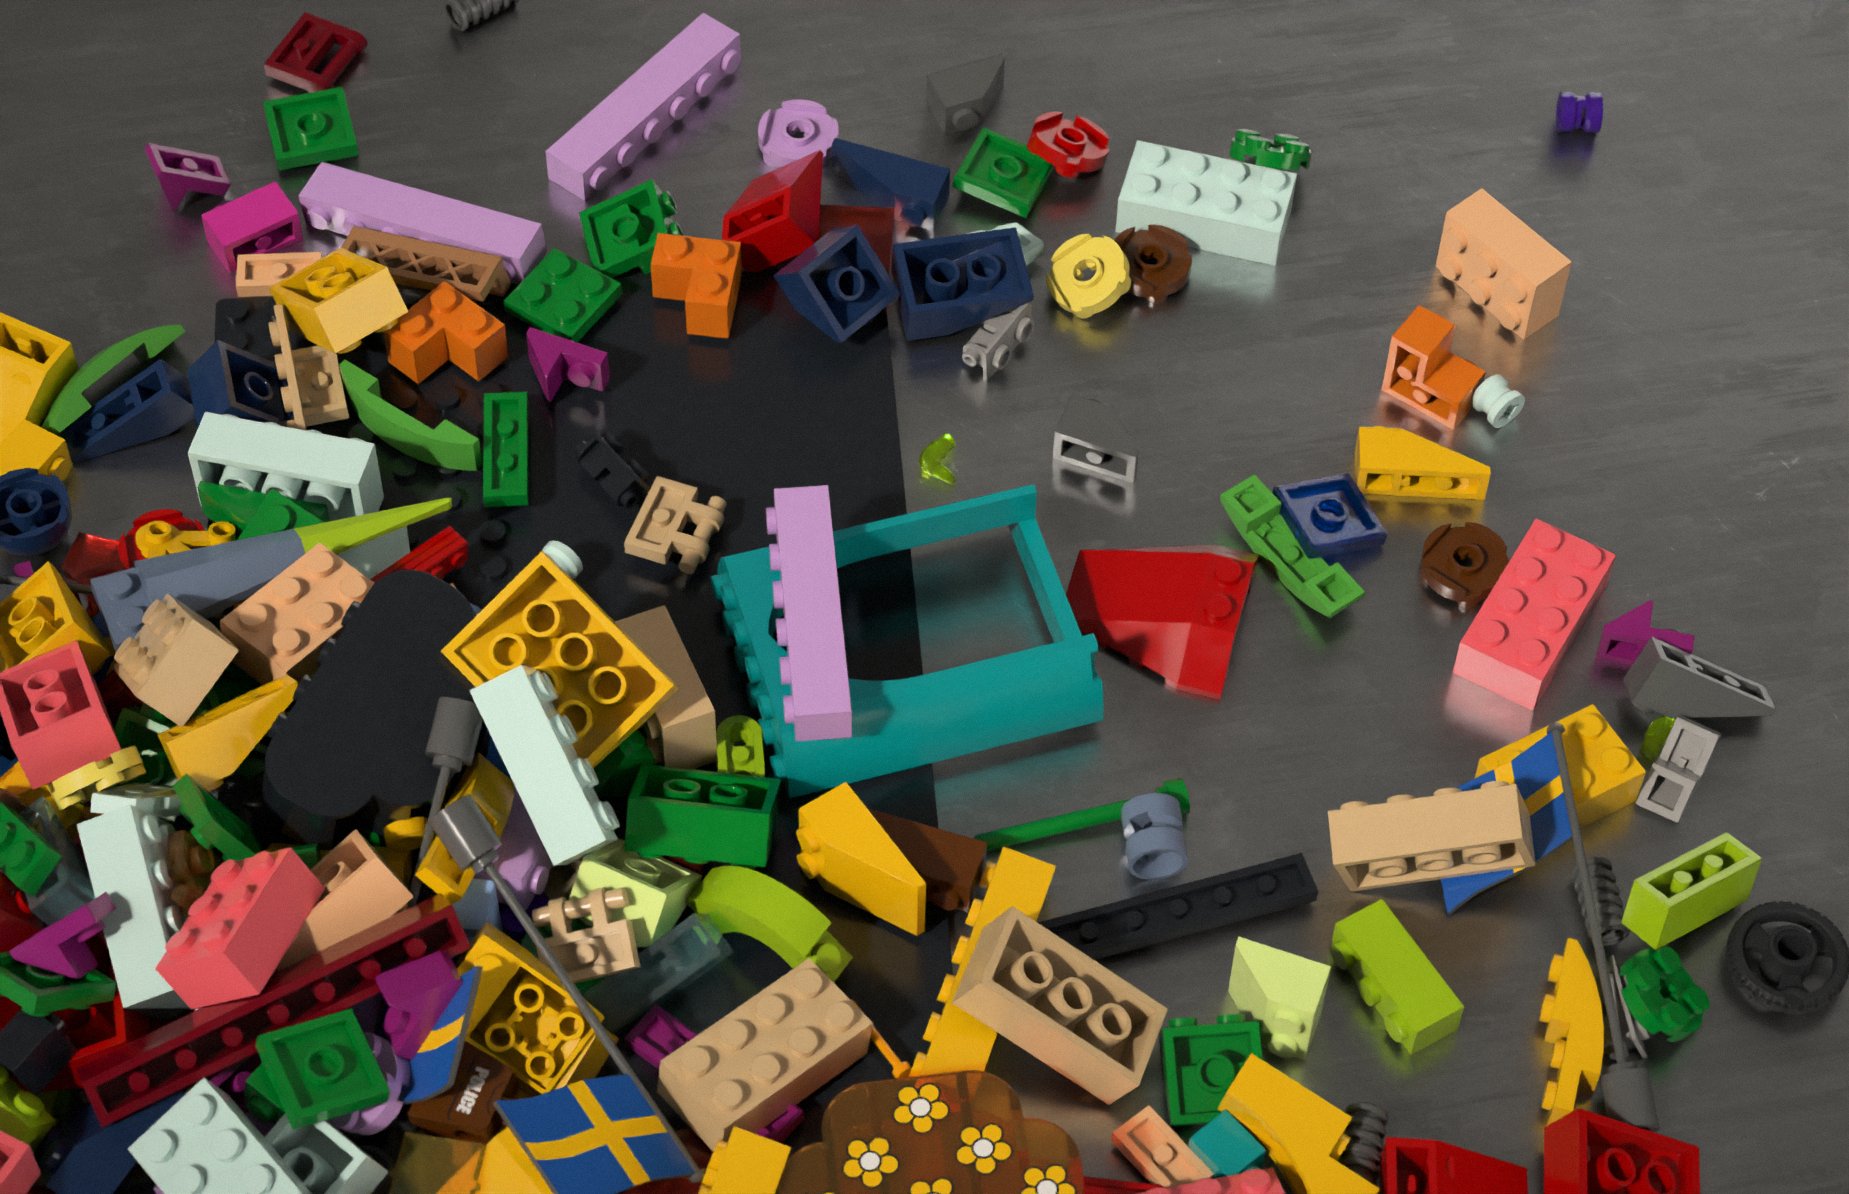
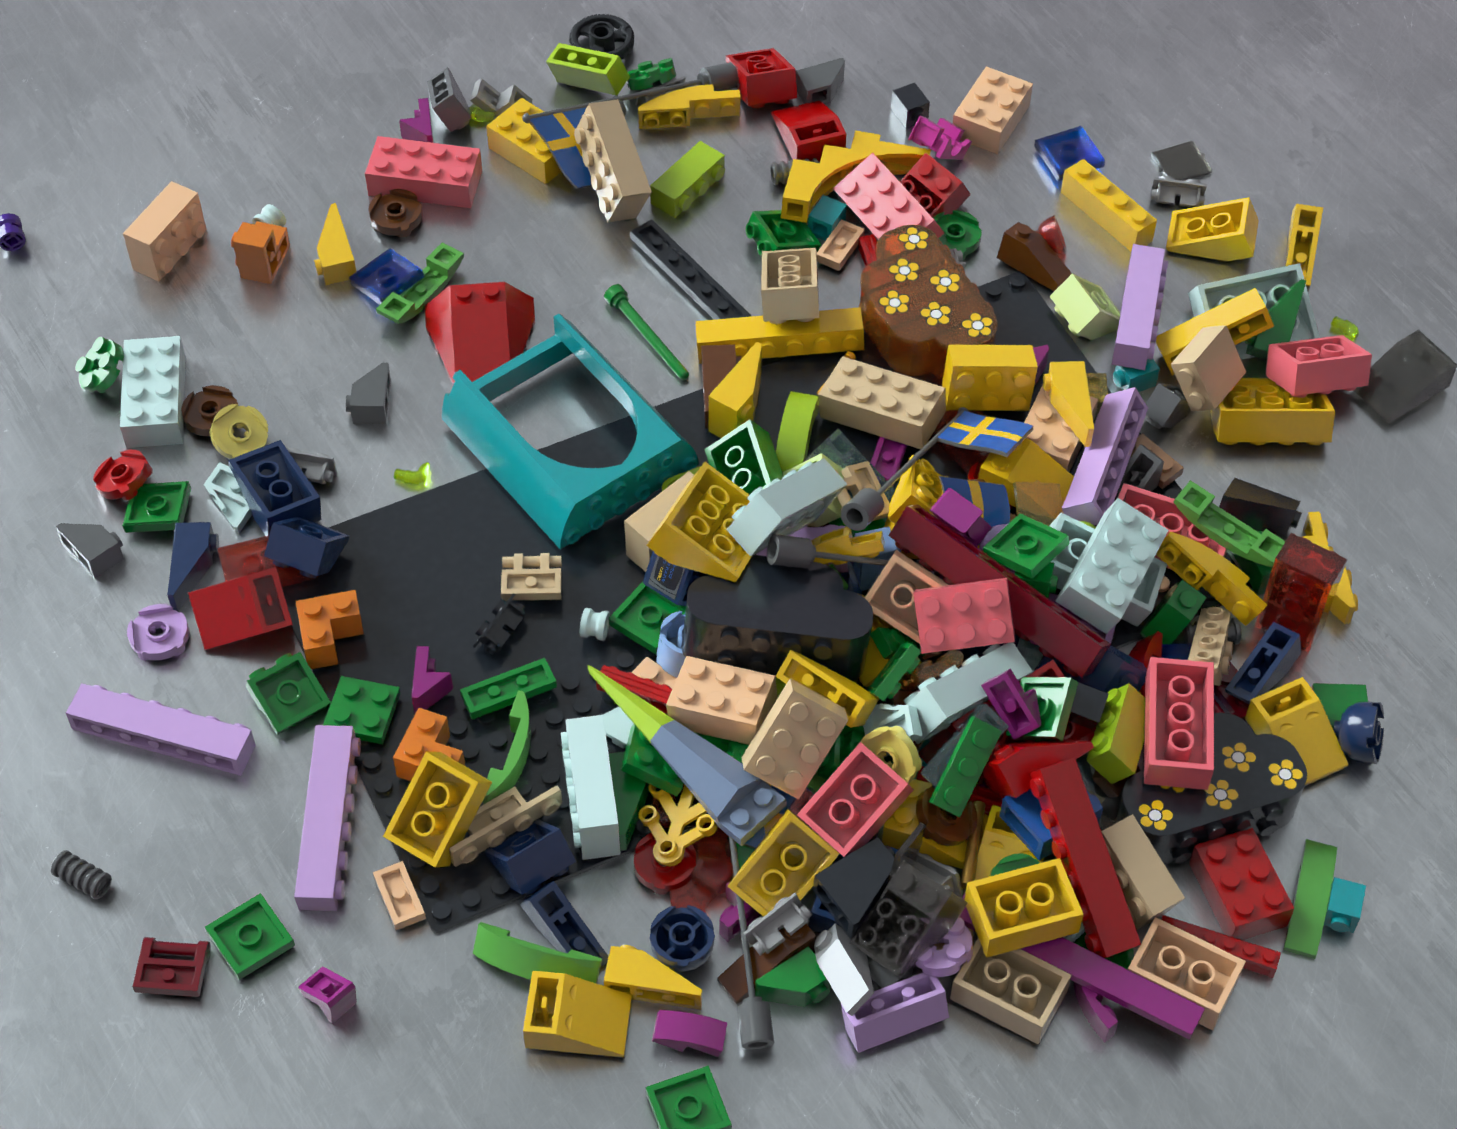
camera: 110 degrees left, 0 degrees up
dark pink brick [201,181,304,274] -> none
medium nougat fence [341,226,511,301] -> none
lavender brick [766,485,852,742] -> none
sand blue wheel [1121,793,1188,880] -> none
yellowish green slope [1228,937,1331,1060] -> none

